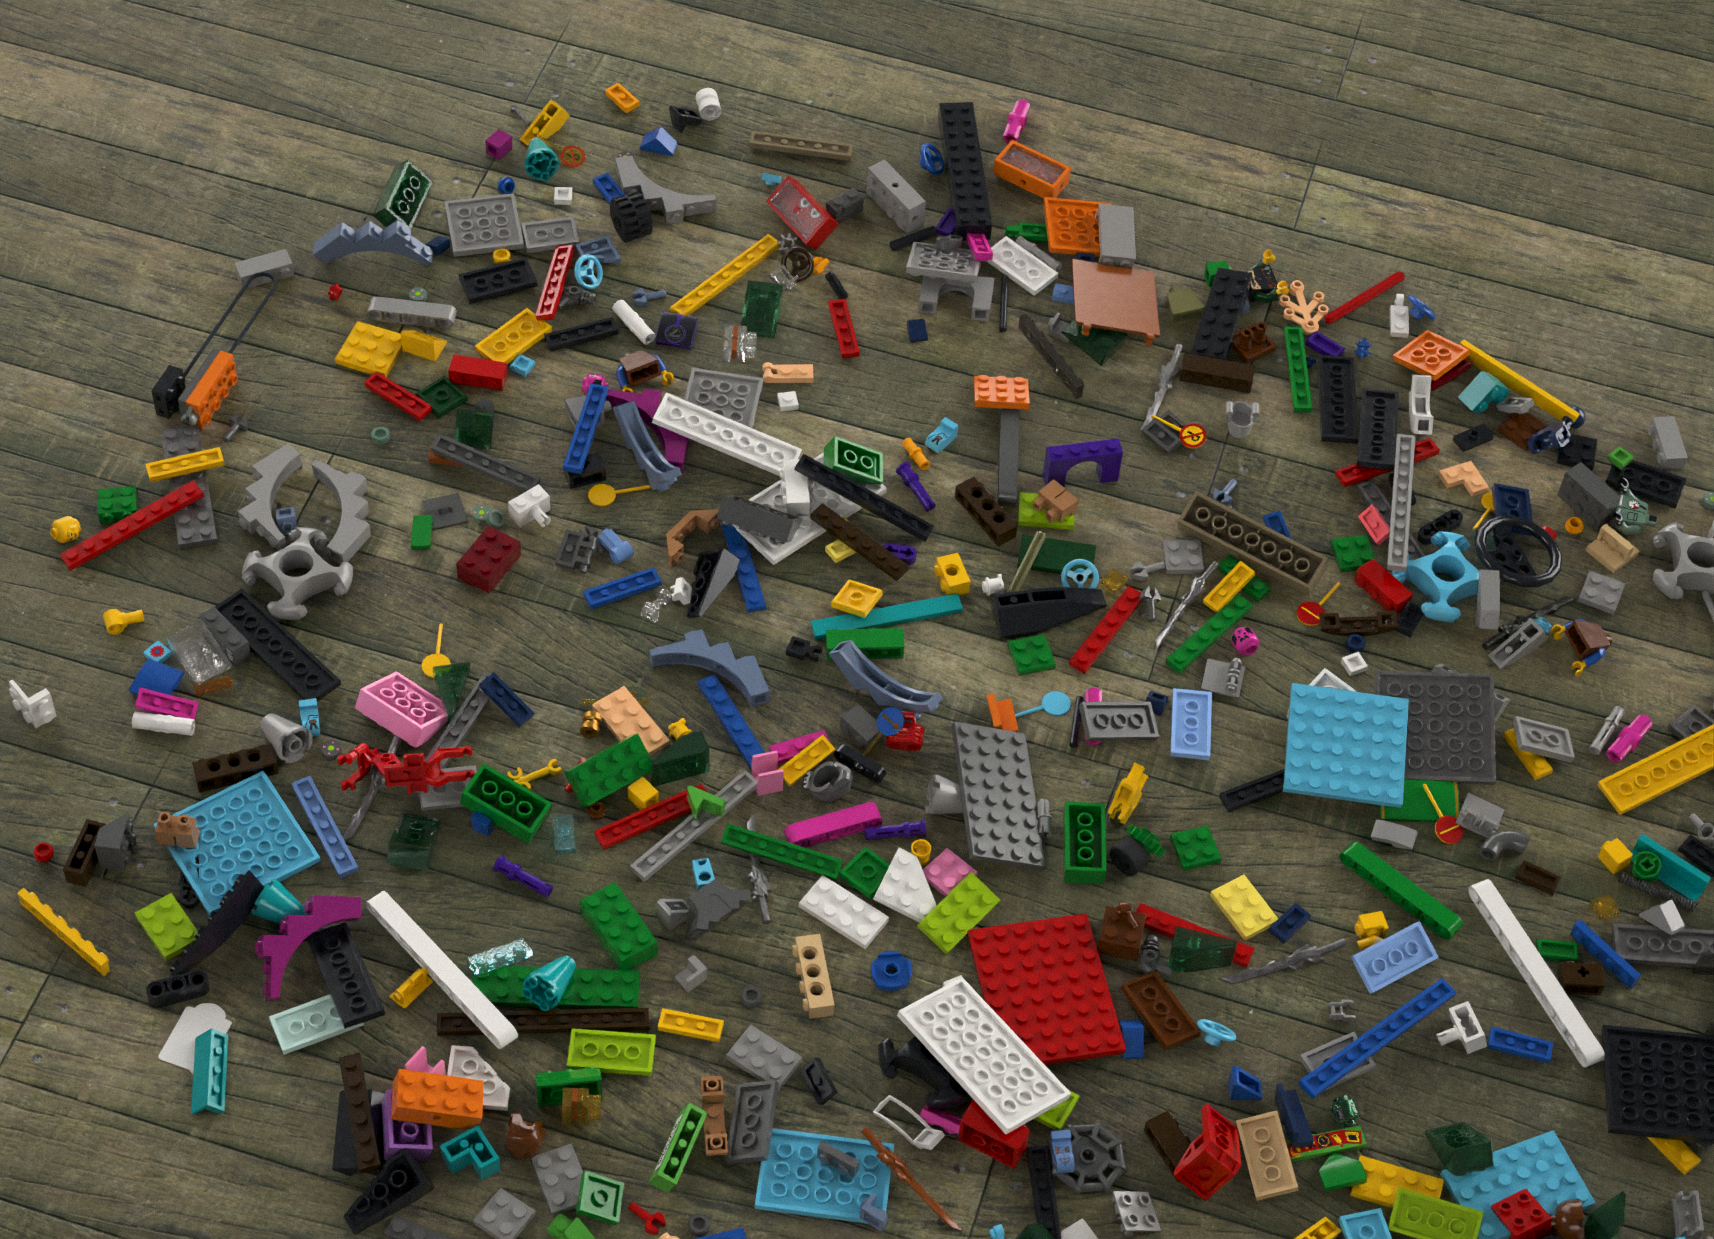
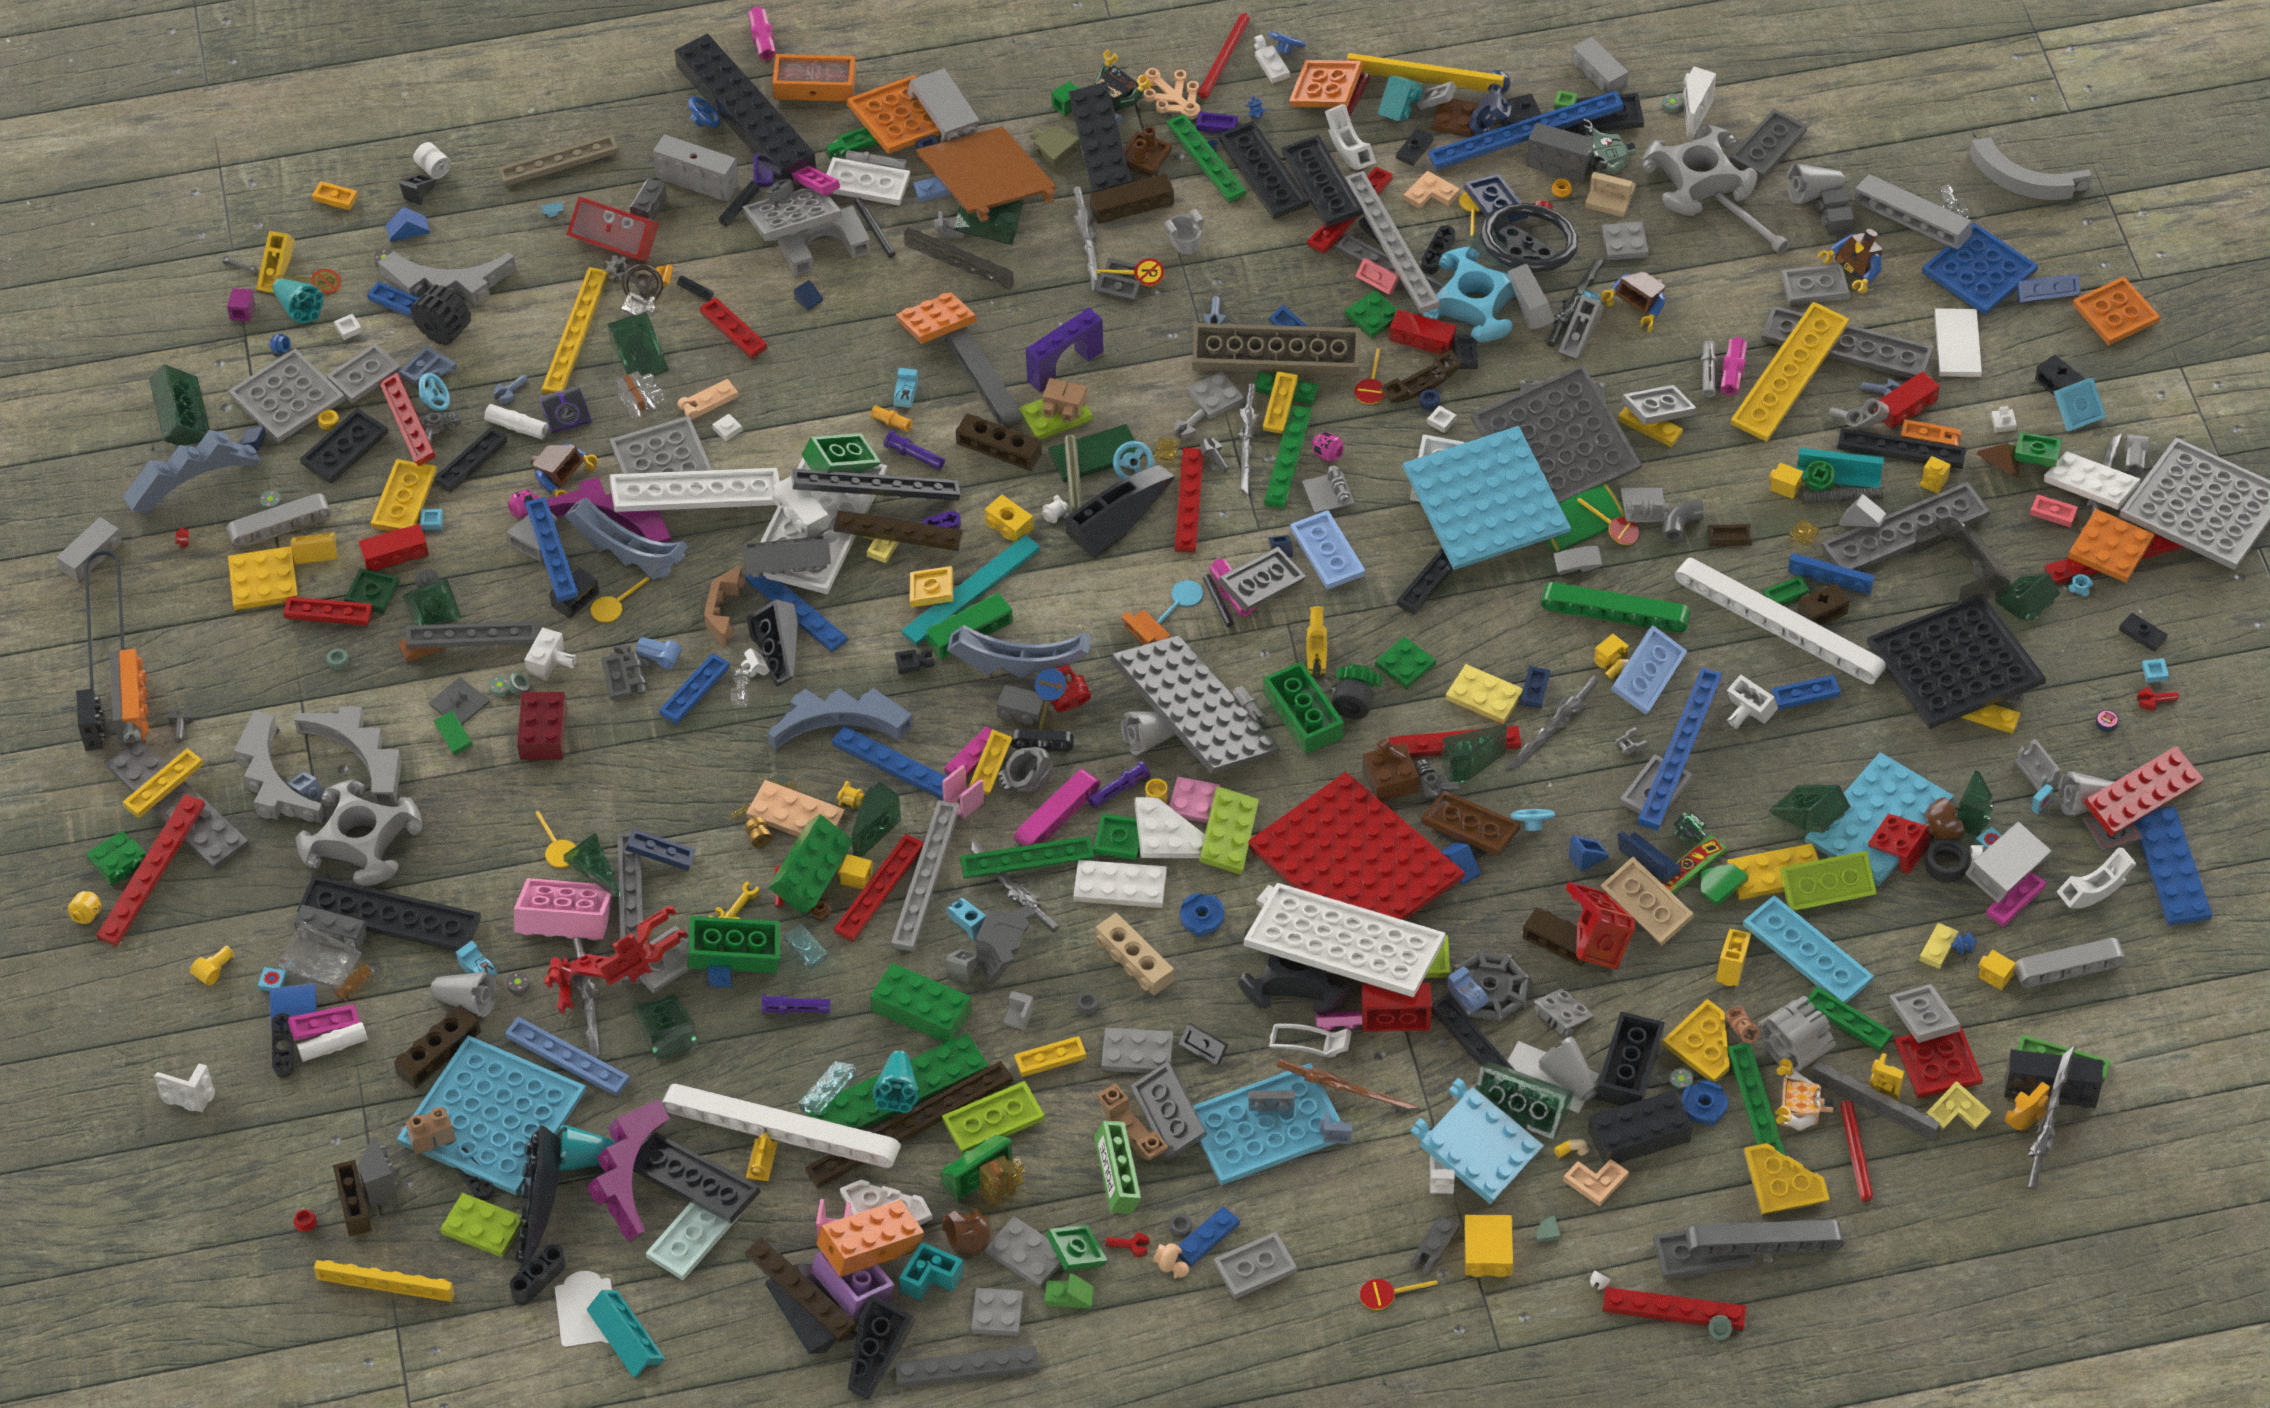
camera: 25 degrees left, 0 degrees up
bright green slope [687,785,725,821] -> none
green plate [1007,634,1056,676] -> none
none -> black beam [272,1013,294,1078]
none -> blue plate [1428,91,1624,170]

